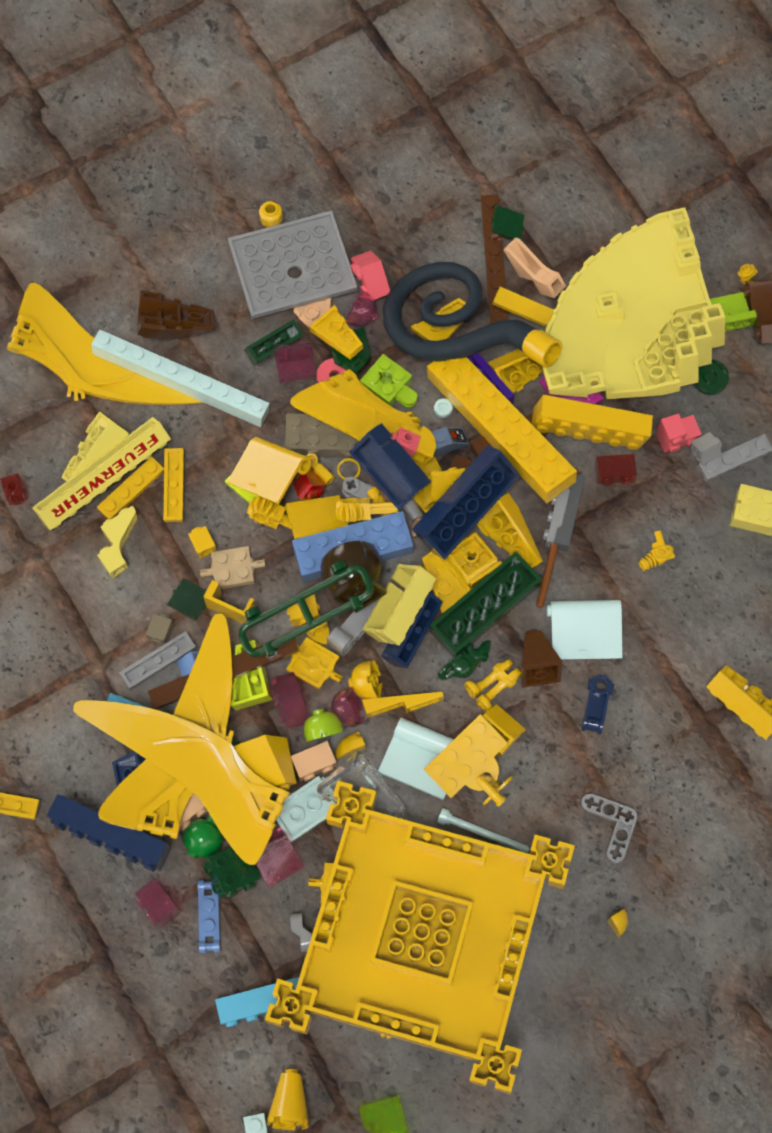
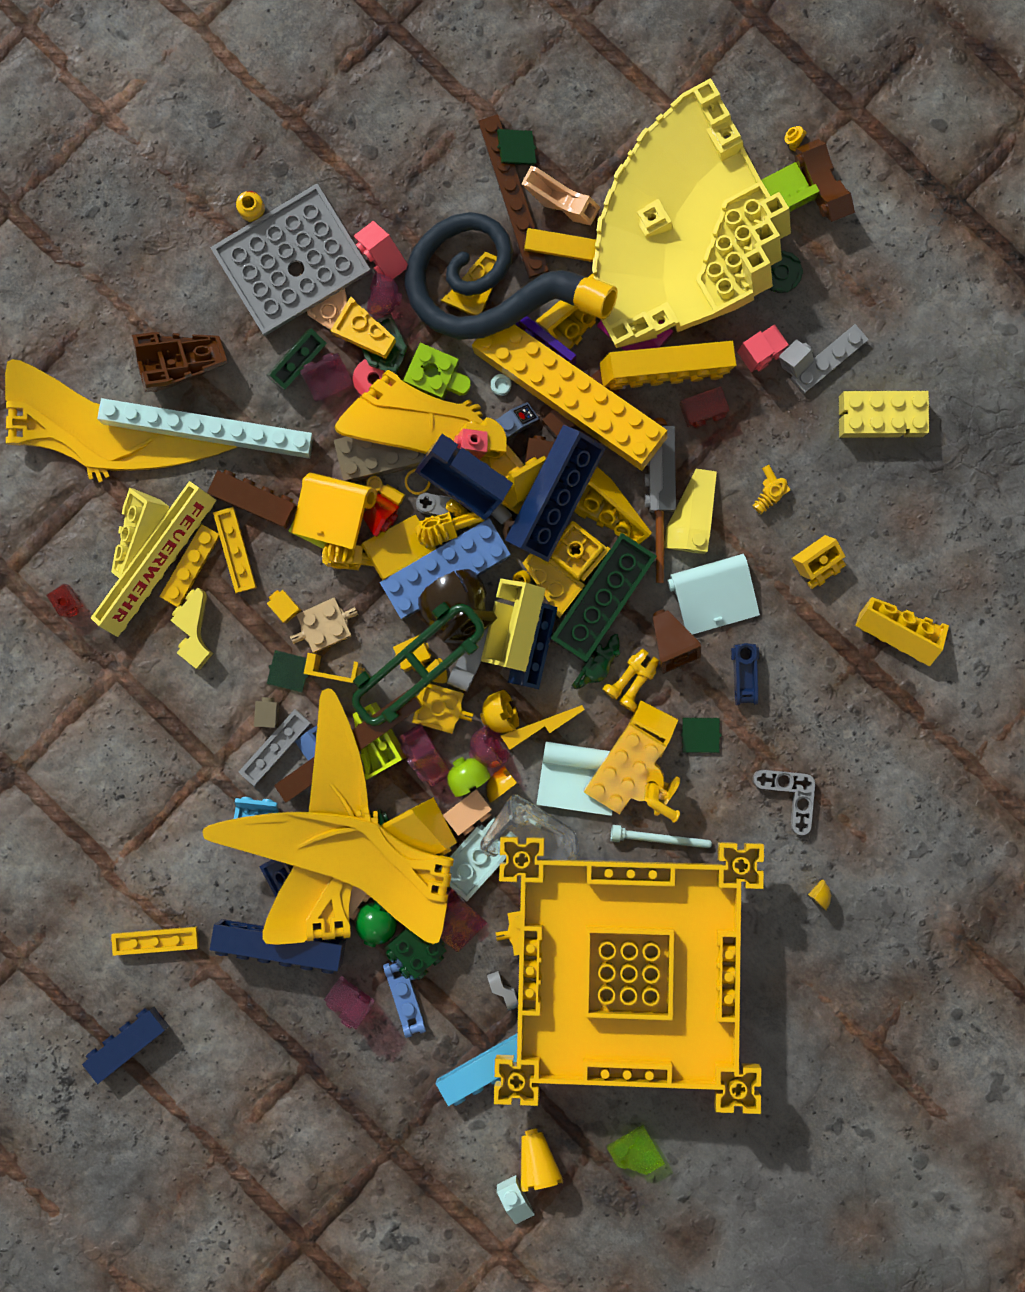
camera: 10 degrees left, 15 degrees up
none -> reddish brown brick [207,469,297,529]
none -> light yellow wedge [664,469,717,554]
none -> dark green piece [680,718,722,753]
none -> yellow brick [791,535,846,589]

